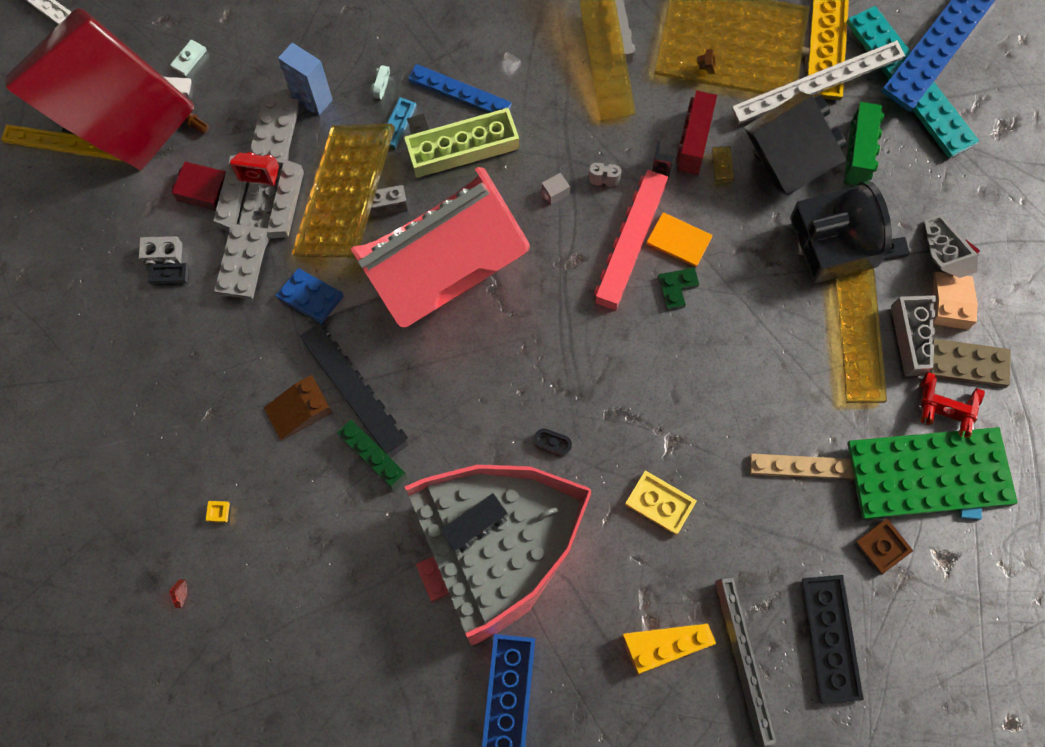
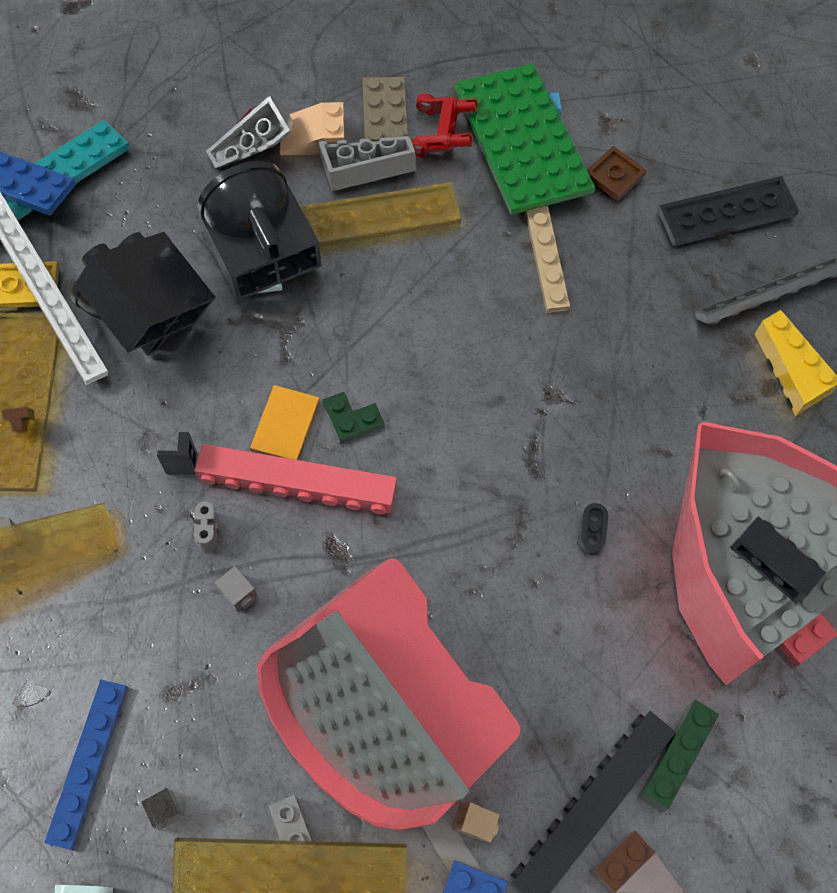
camera: 105 degrees left, 5 degrees down
dark azure tile [379,97,416,150] -> none
yellowish green brick [404,108,519,178] -> none
light yellow plate [625,470,697,536] -> none
dark red brick [675,90,717,175] -> none
clear yellow plate [712,146,734,183] -> none
green brick [843,102,884,185] -> none
none -> tan brick [452,802,500,842]

